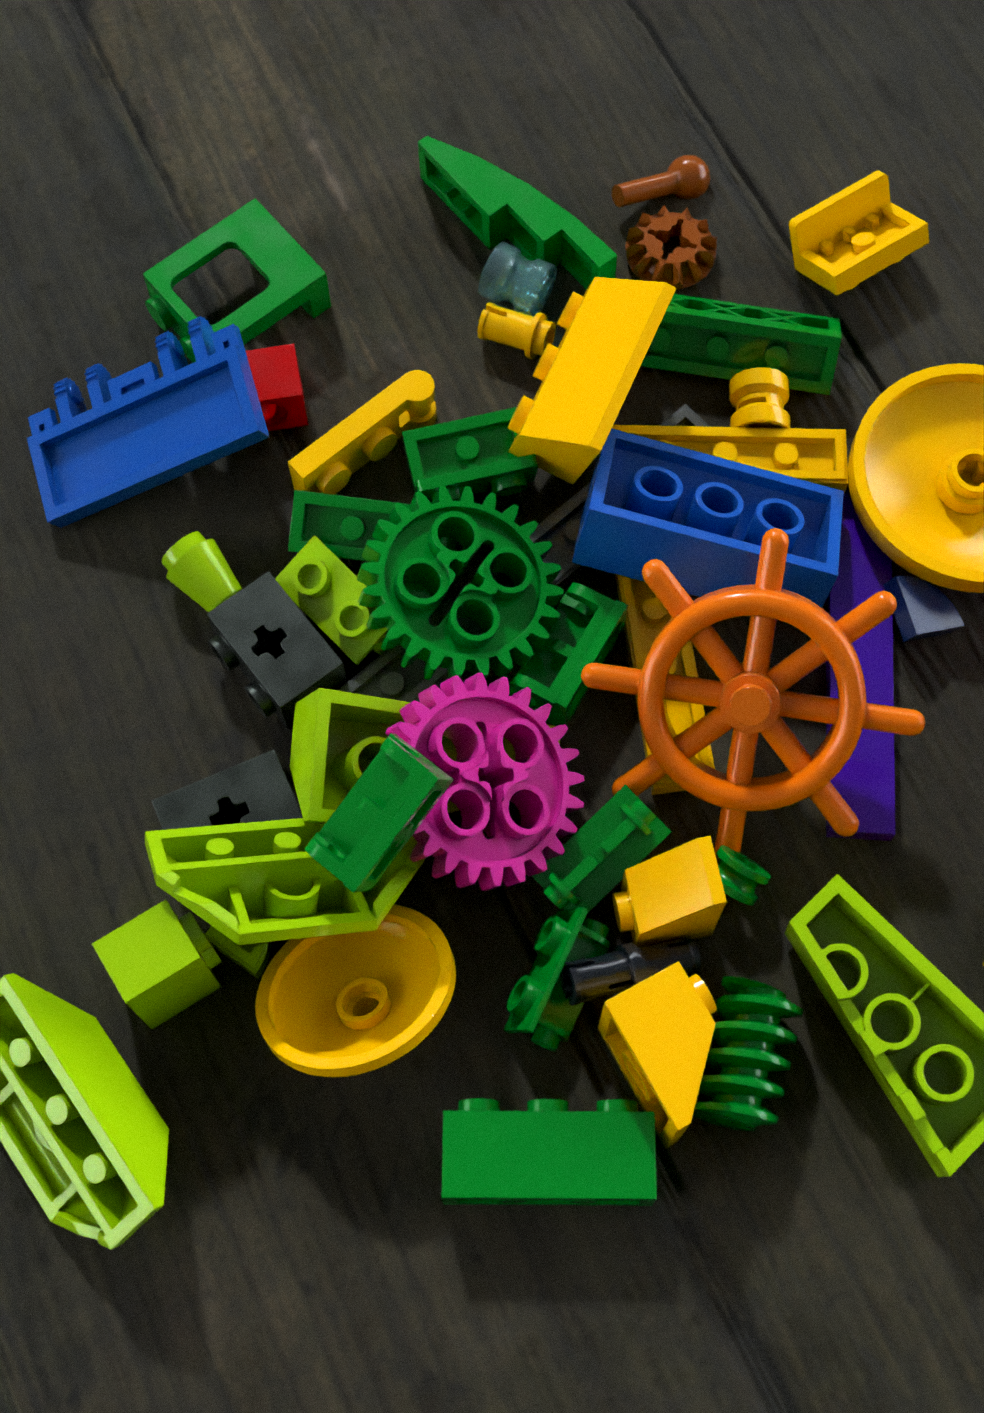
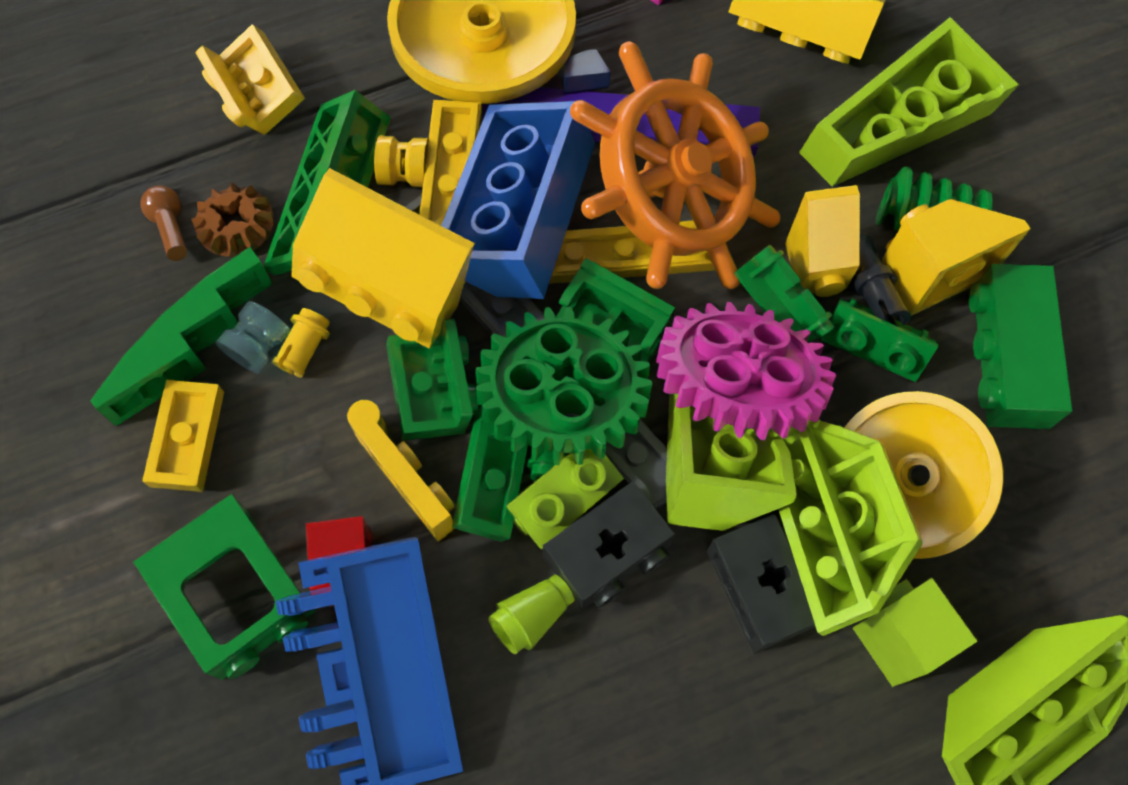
camera: 90 degrees left, 0 degrees up
green hinge [305,733,454,893] -> none
green bush [716,845,771,906] -> none
none -> yellow plate [142,380,224,492]

